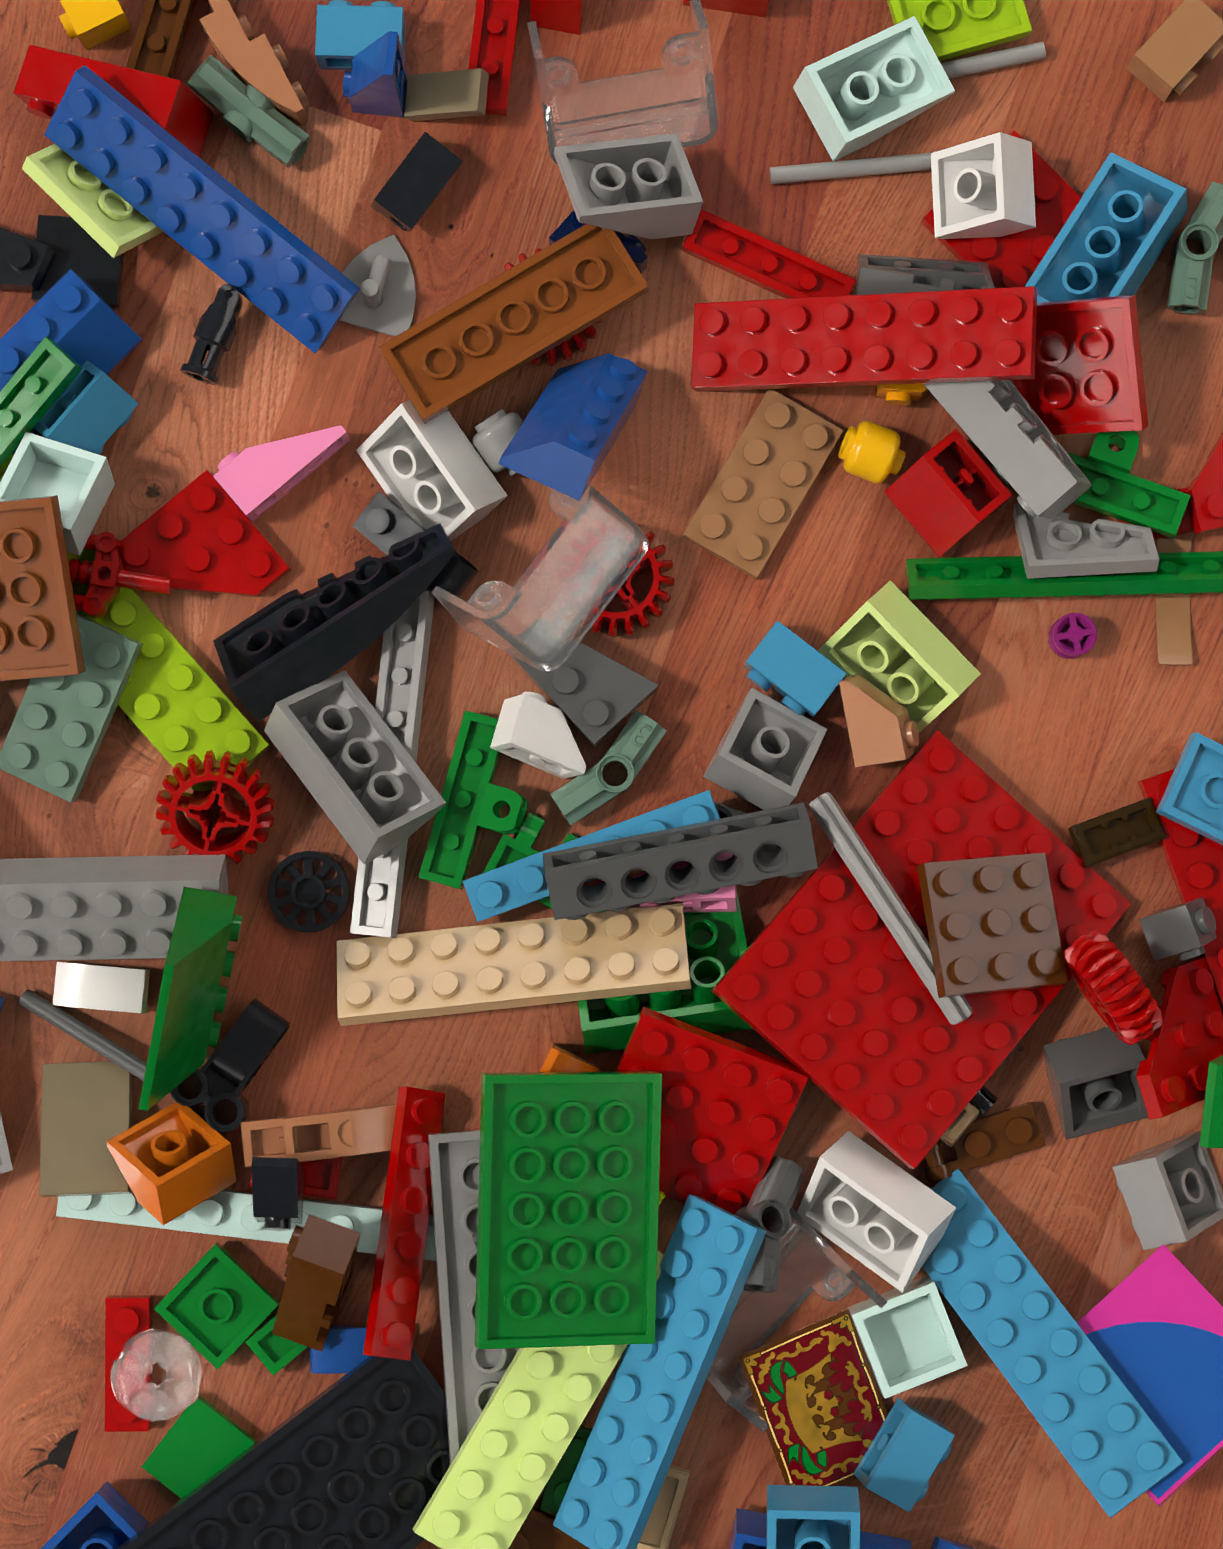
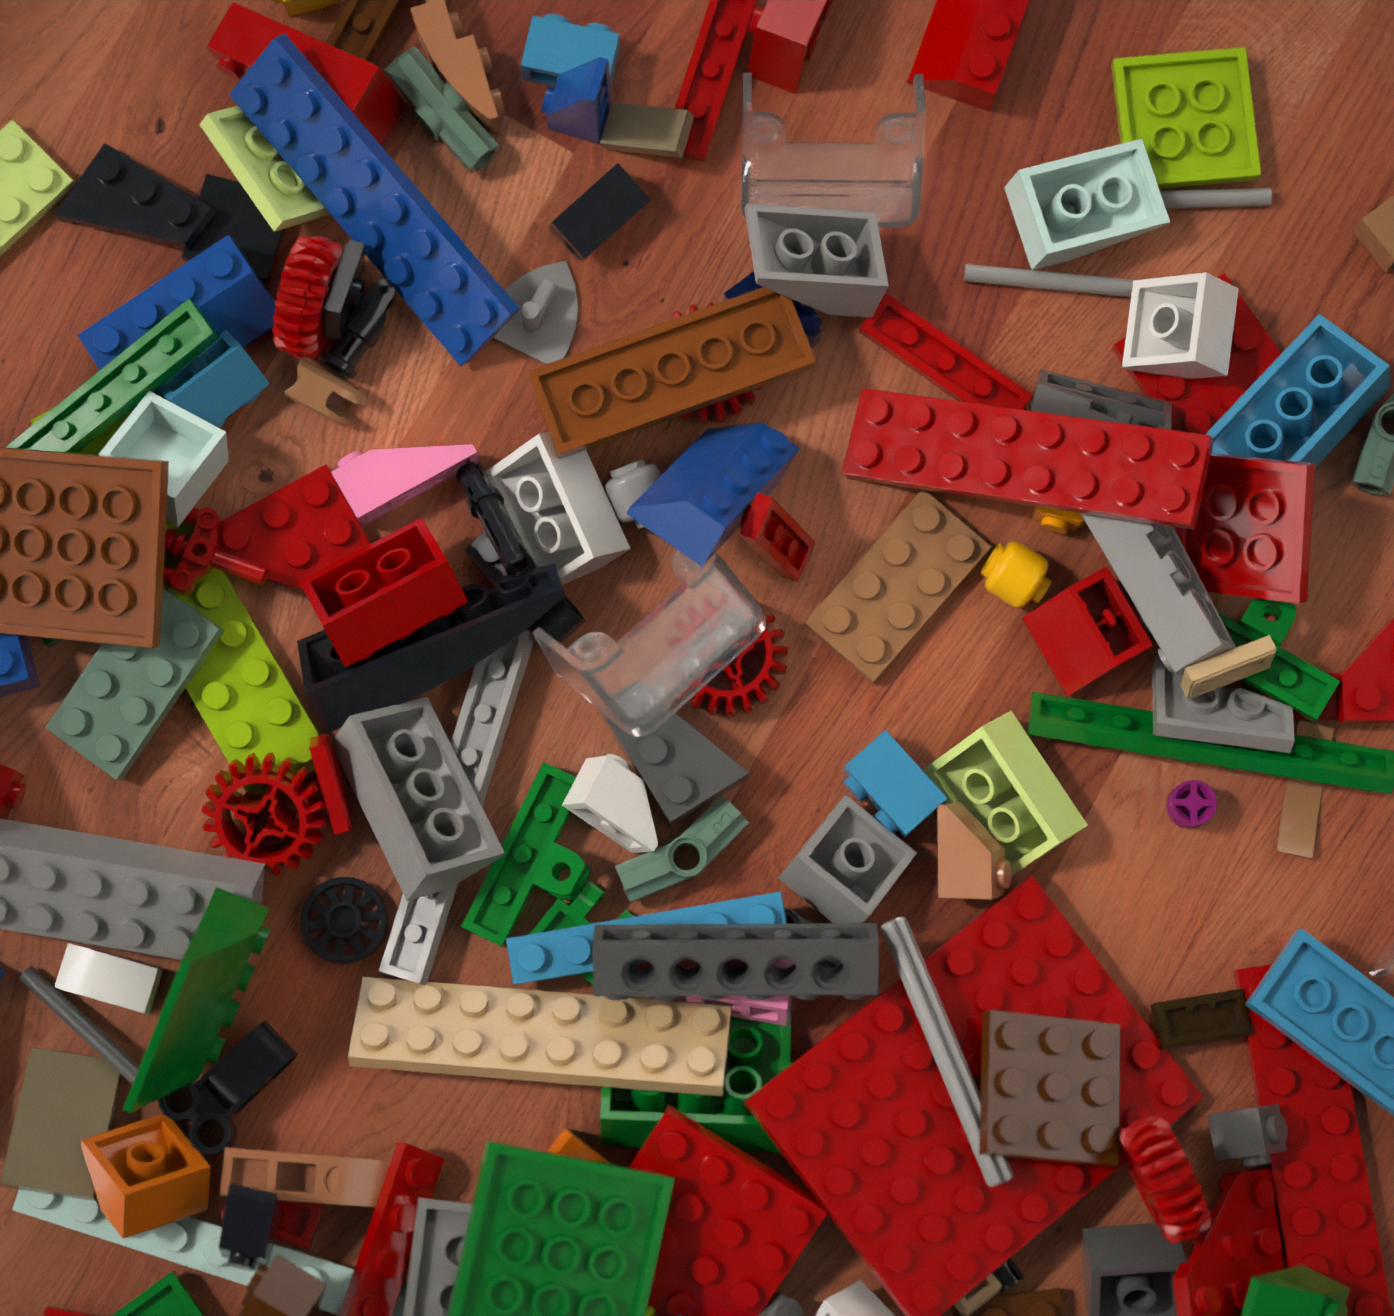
camera: 10 degrees right, 5 degrees down
none -> red gear [272,235,343,359]
none -> medium nougat piece [284,359,367,426]
none -> red brick [299,517,468,667]
none -> red tile [309,733,354,835]
none -> black plate [323,240,365,340]
none -> black pin [456,461,533,577]
none -> red plate [739,493,815,582]
none -> tan tile [1180,635,1277,699]

